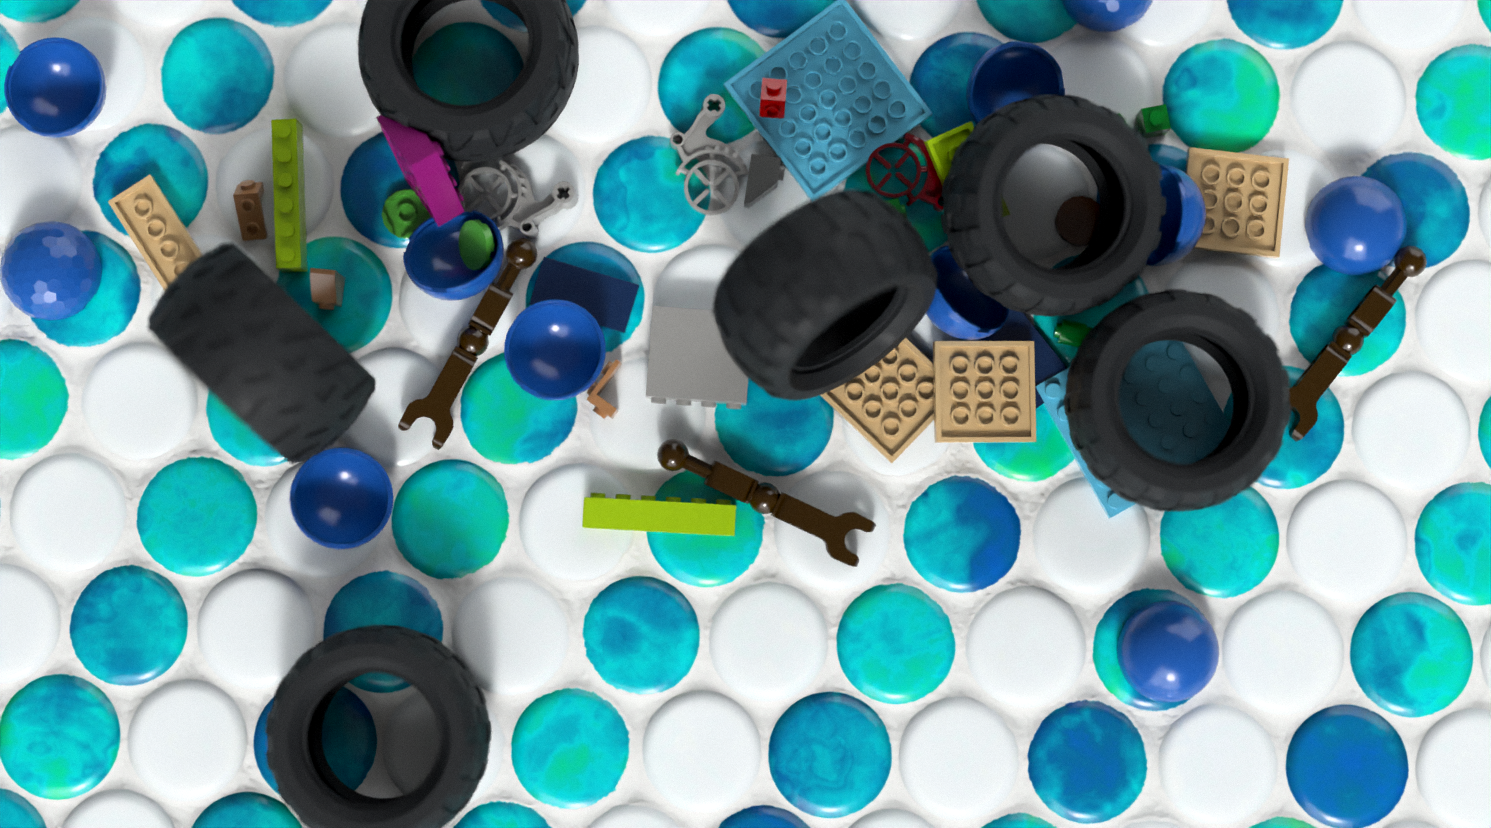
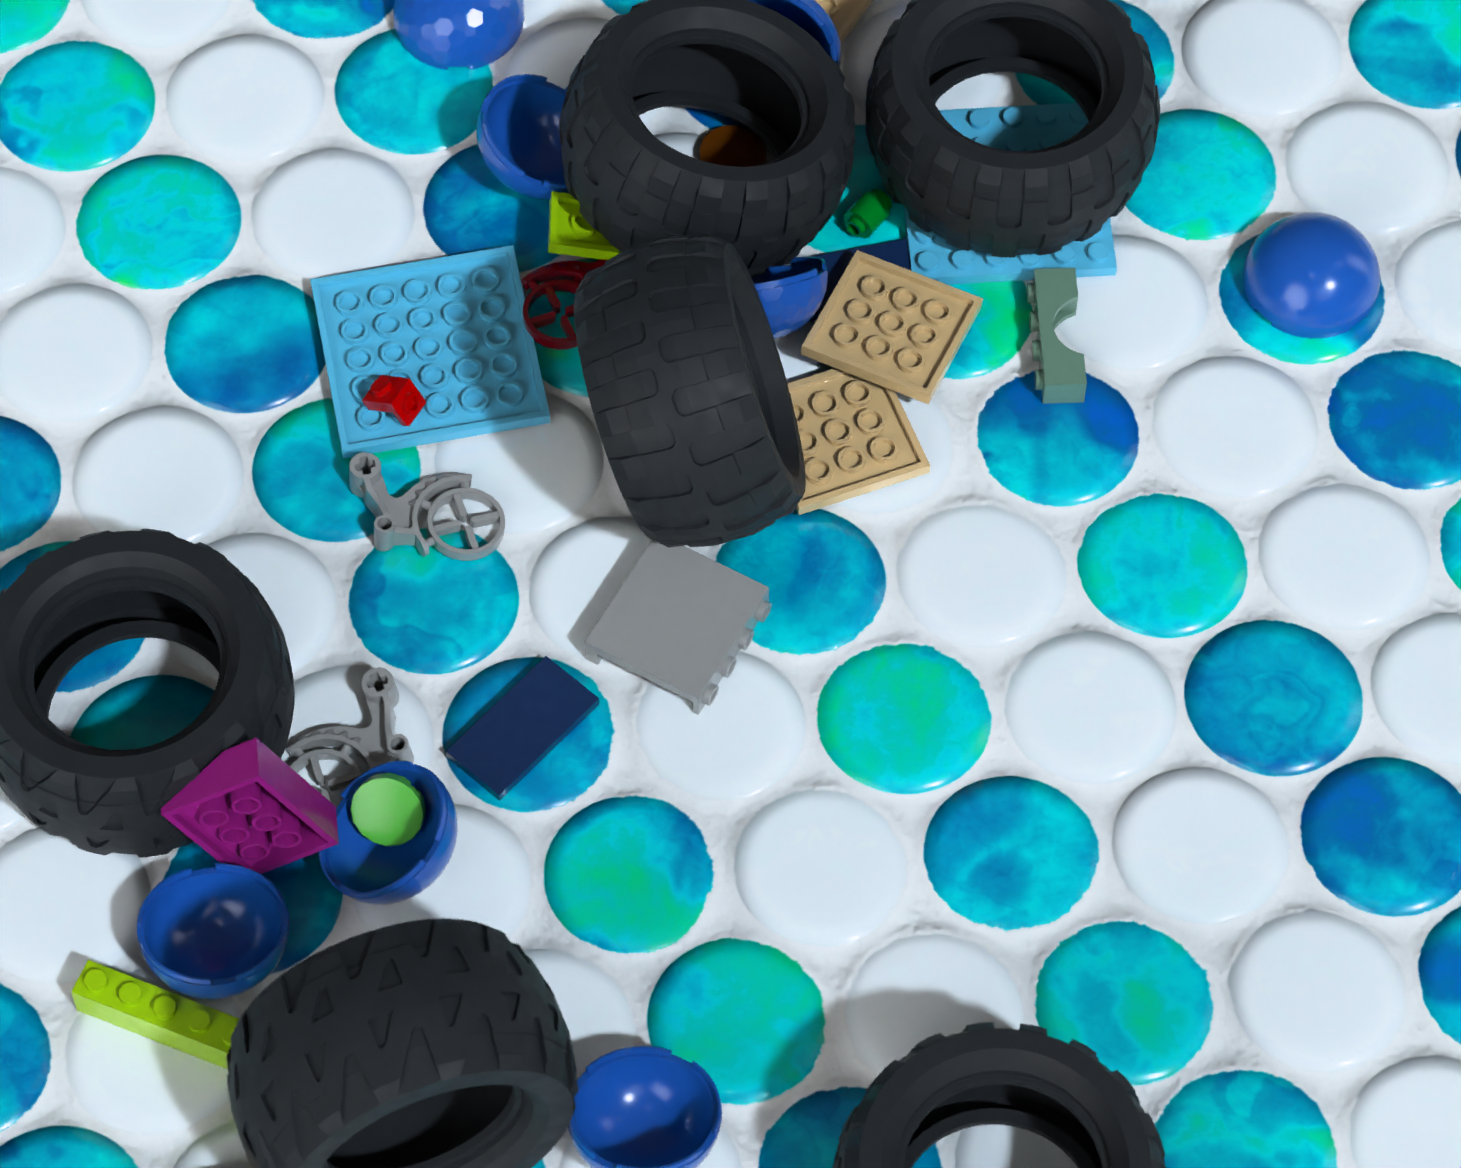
camera: 70 degrees left, 25 degrees down
medium nougat bracket [233,180,268,241] -> none
bright green tile [382,189,431,239] -> none
dark brown piece [398,238,538,450] -> none
blue piece [504,299,606,400] -> none
lime brick [582,493,736,536] -> none
medium nougat bracket [587,359,622,419] -> none
dark brown piece [657,439,876,567] -> none
dark grey slope [744,154,785,208] -> none
none -> blue piece [137,863,290,999]
none -> sand green arch [1026,268,1087,404]

